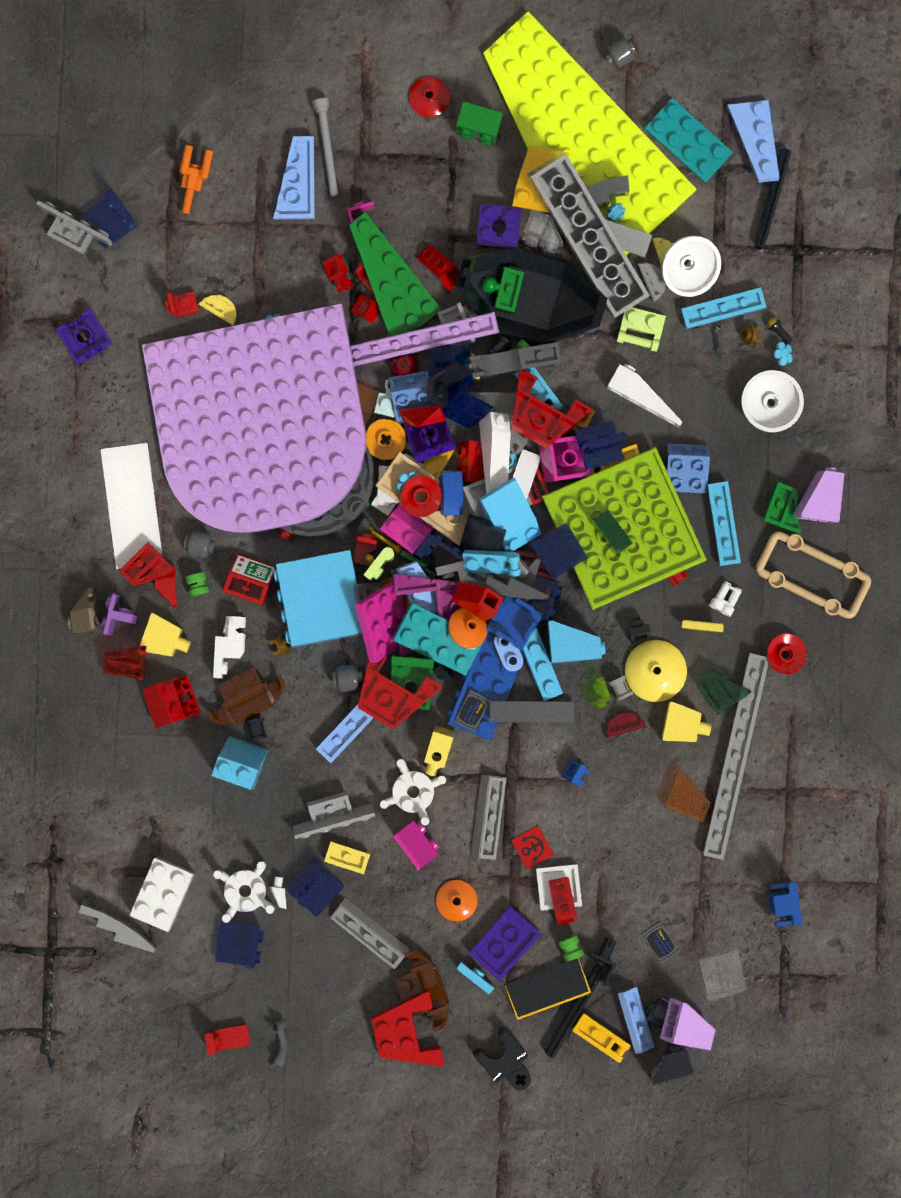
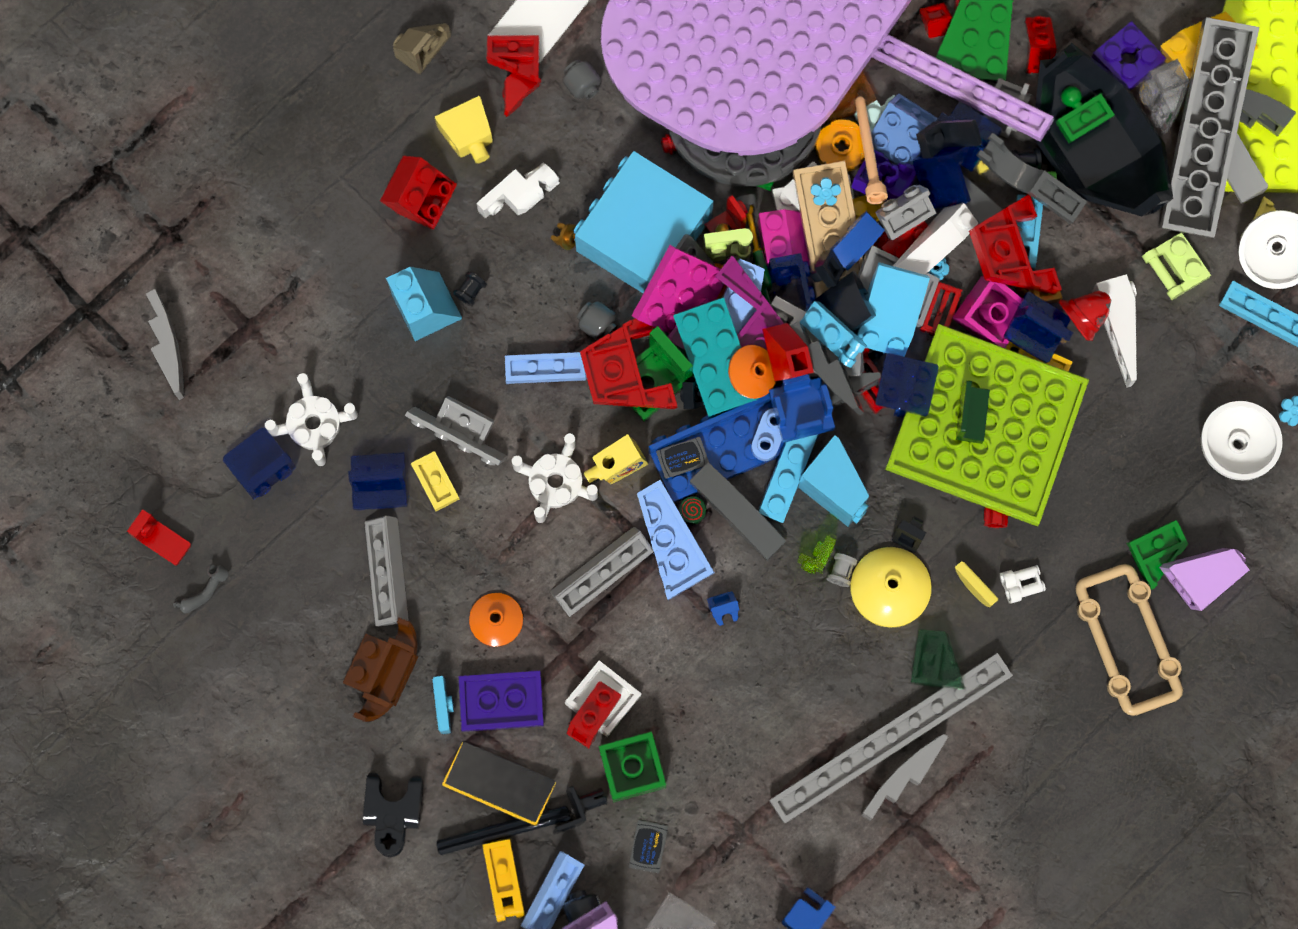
camera: 45 degrees right, 10 degrees down
medium lavender bracket [101,593,138,636] -> none
clear red wing [102,645,147,680] -> none
white brick [130,857,195,932] -> none
bright green wheel [185,572,210,597] -> none
reddish brown plate [207,667,285,725] -> none
red slope [223,554,277,606] -> none
white bar [270,877,286,909] -> none
red wing [371,989,445,1067] -> none
dark red brick [389,354,418,376] -> none
dark pink slope [393,820,439,870] -> none
red slope [400,405,446,427] -> none
red dish [400,475,442,517] -> none
light grey tile [510,429,528,456] -> none
red sticker [511,826,554,870] -> none
white sticker [513,449,541,500] -> none
clear blue bracket [527,576,563,623] -> none
bright green wheel [558,935,585,962] -> none
dark red tile [606,712,646,738] -> none
medium azure plate [607,203,626,222] -> none
light grey tile [637,262,666,303] -> none
light yellow torso [661,702,712,742] -> none
clear orange wing [664,770,711,823] -> none
medium blue bracket [667,444,710,493] -> none
medium azure plate [707,481,741,566] -> none
pearl gold plate [741,324,762,345] -> none
red dish [767,633,807,675] -> none
none -> green brick [599,732,666,803]
none -> light blue wing [637,480,715,600]
none -> dark green tile [679,497,706,525]
none -> black tile [809,249,845,288]
none -> light nougat piece [855,96,888,204]
none -> light grey slope [861,734,948,821]
none -> light grey bracket [875,185,936,241]
none -> red piece [1059,291,1111,341]

